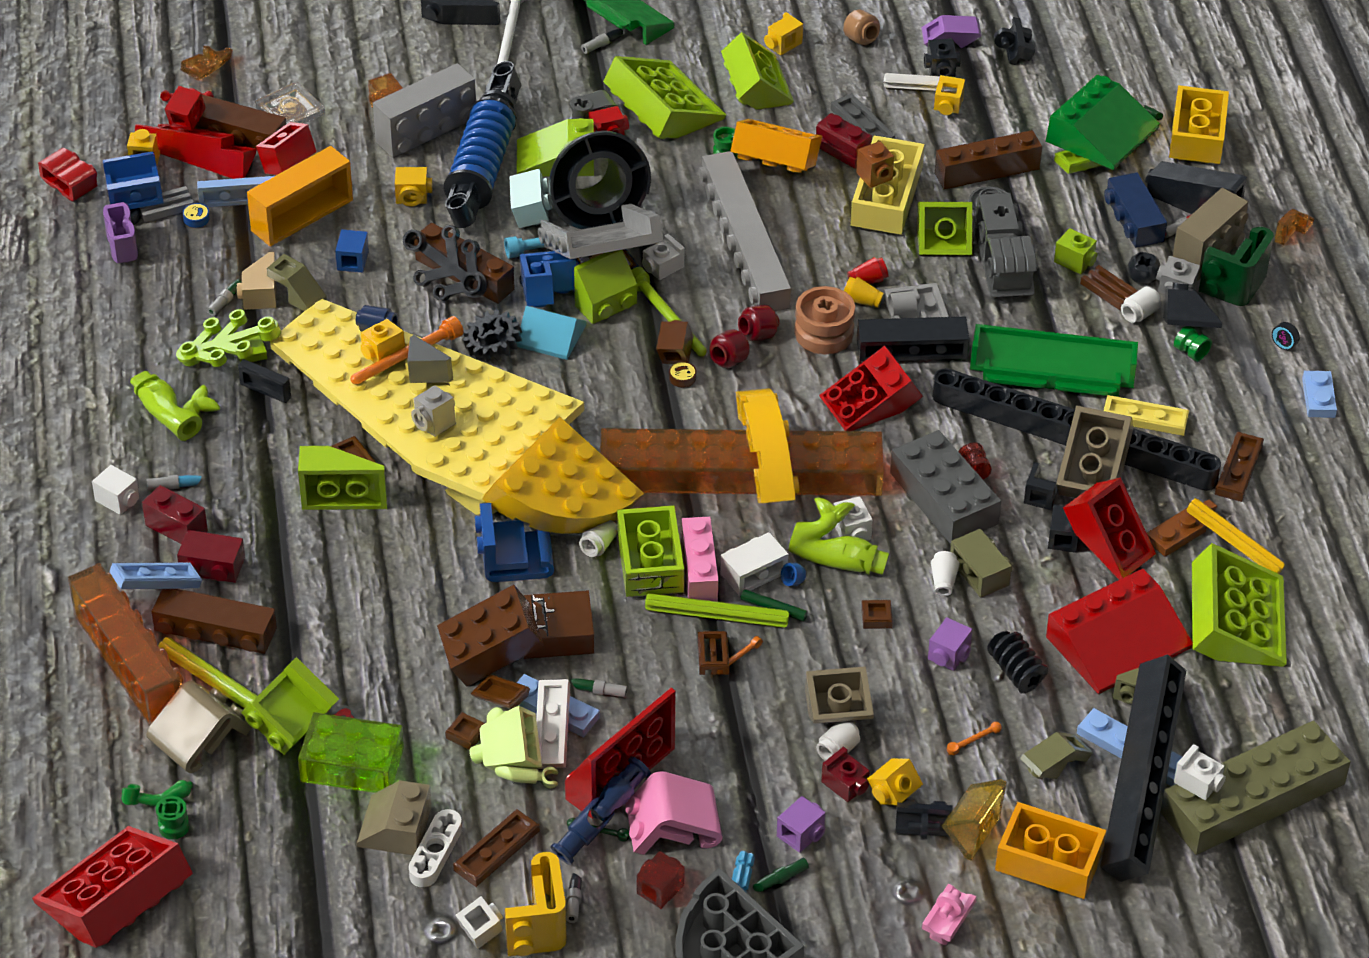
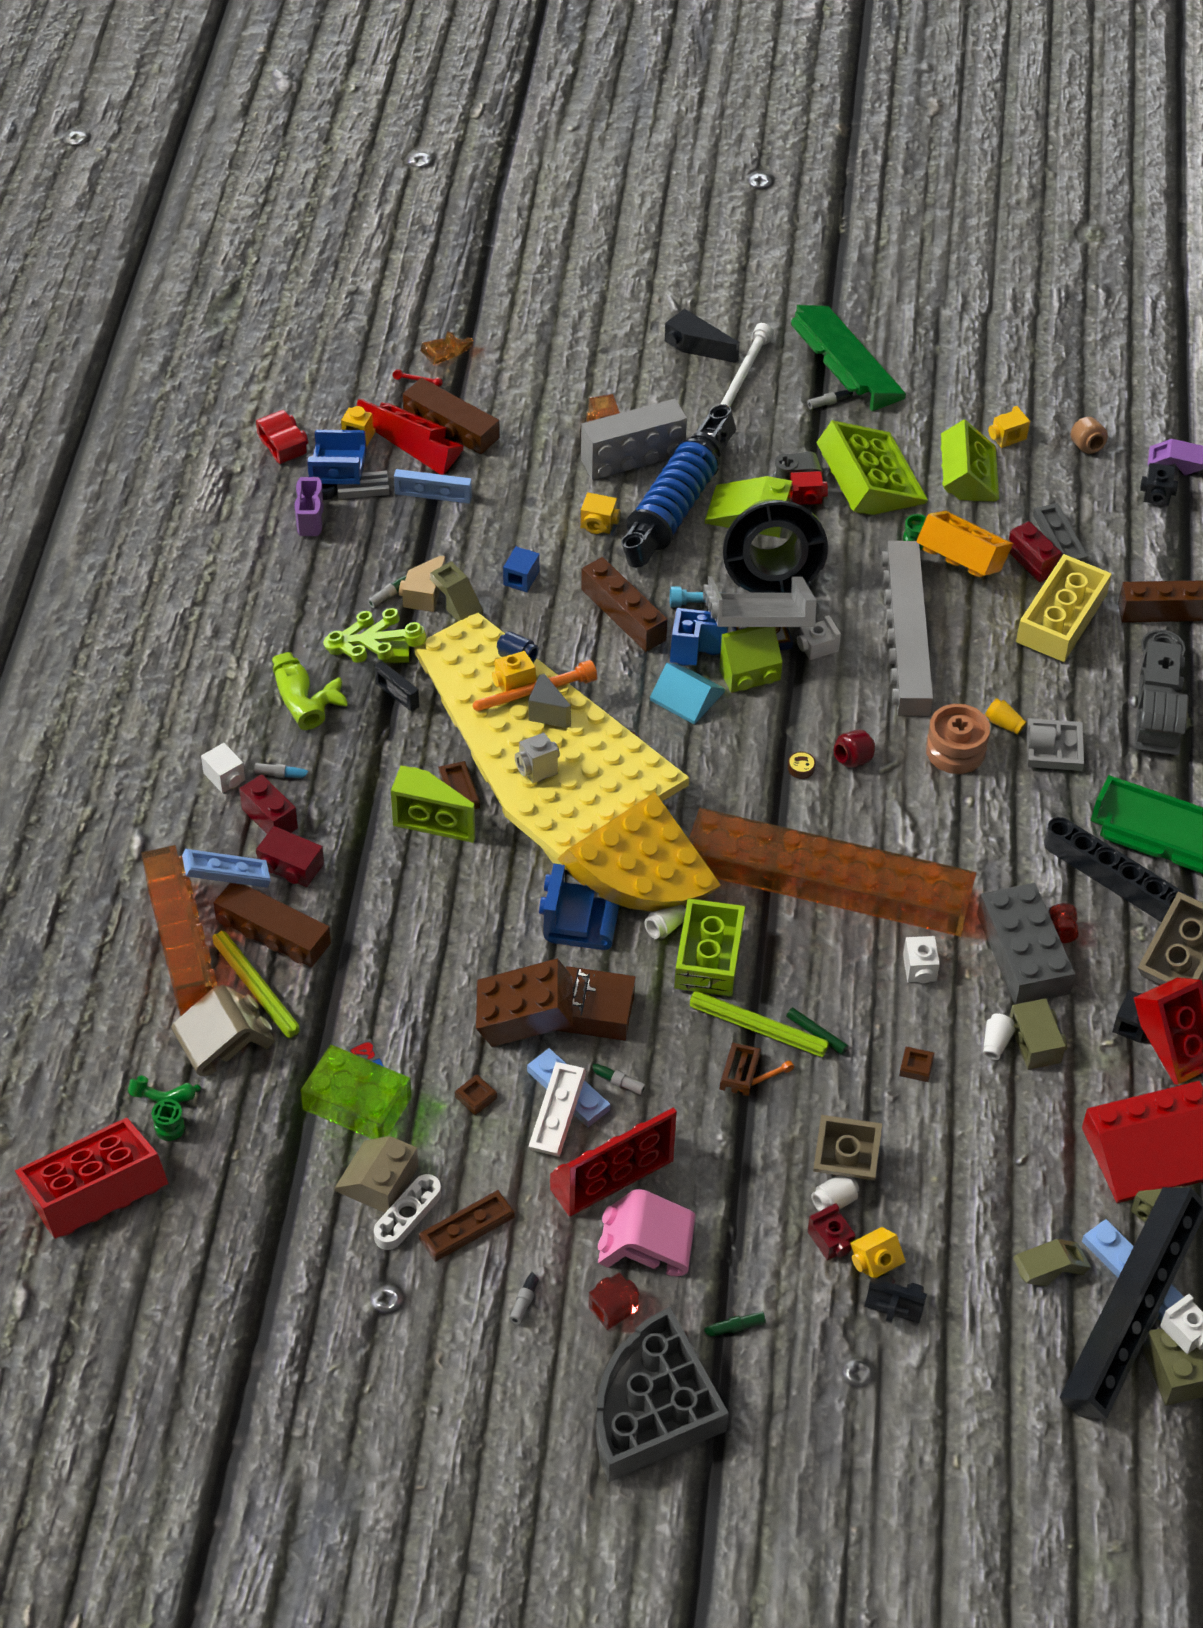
camera: 15 degrees right, 5 degrees up
red brick [165,86,206,131] -> none
tile [183,203,210,228] -> none
lime panel [241,657,339,755] -> none
light orange piece [247,146,353,247] -> none
clear tile [255,81,325,124] -> none
red brick [256,122,317,175] -> none
black plant [403,225,488,301] -> none
white brick [456,896,503,949] -> none
black gear [463,310,522,362] -> none
yellowish green torso [470,706,558,788] -> none
reddish brown tile [471,675,530,710] -> none
yellow piece [505,852,566,956] -> none
light aqua brick [510,169,552,228] -> none
dark blue piece [550,756,652,865] -> none
dark green hinge [567,818,629,842] -> none
lime piece [631,267,707,357] -> none
reddish brown brick [656,320,694,364] -> none
bright pink brick [681,517,718,602] -> none
white brick [720,532,788,596] -> none
dark azure axle [732,851,755,893] -> none
yellow brick [736,388,799,503] -> none
dark red head [738,305,780,341] -> none
medium lavender brick [777,796,825,853] -> none
blue hinge [781,563,806,586] -> none
lime piece [788,497,889,575] -> none
red slope [819,346,923,433] -> none
red cone [847,257,889,284] -> none
dark orange brick [856,141,894,188] -> none
black brick [857,316,970,362] -> none
white axle [884,73,957,92] -> none
lime slope [917,202,972,255] -> none
bright pink hips [922,884,976,945] -> none
medium lavender brick [928,617,972,671] -> none
yellow brick [934,75,965,115] -> none
clear yellow slope [942,779,1007,861] -> none
orange hinge [947,722,1002,755] -> none
black piece [987,631,1048,694] -> none
light orange brick [995,802,1107,899] -> none
black panel [1024,462,1058,510] -> none

